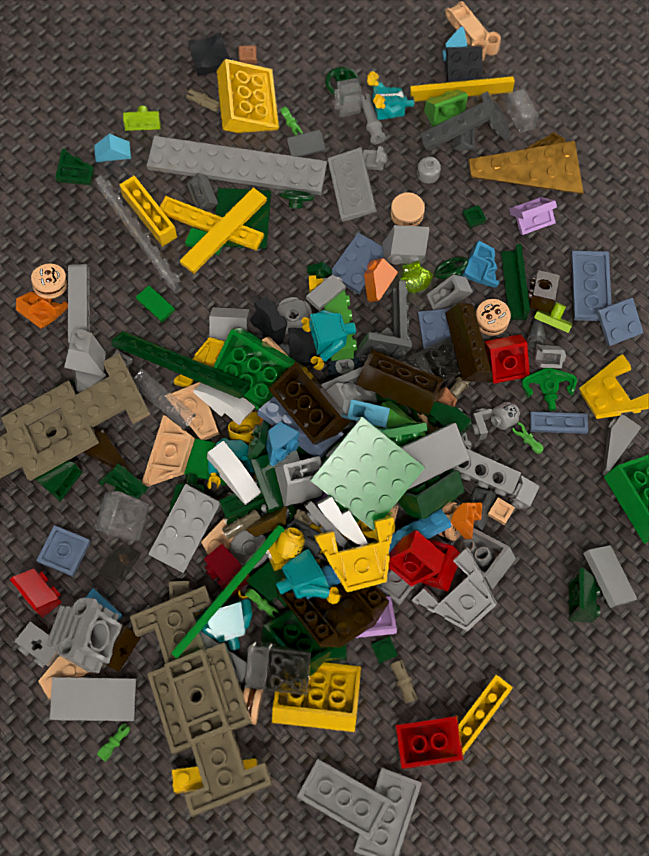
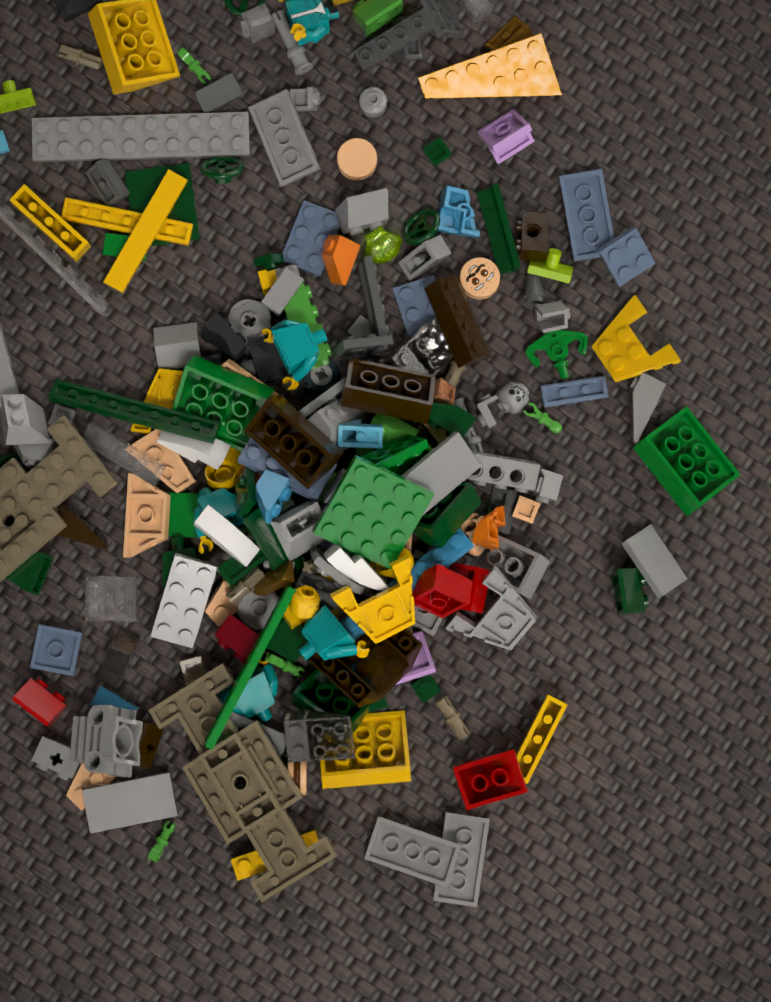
camera: 15 degrees left, 15 degrees up
dark green wing [98,464,148,501] -> none
green tile [136,285,175,323] -> none
red slope [484,334,530,384] -> none

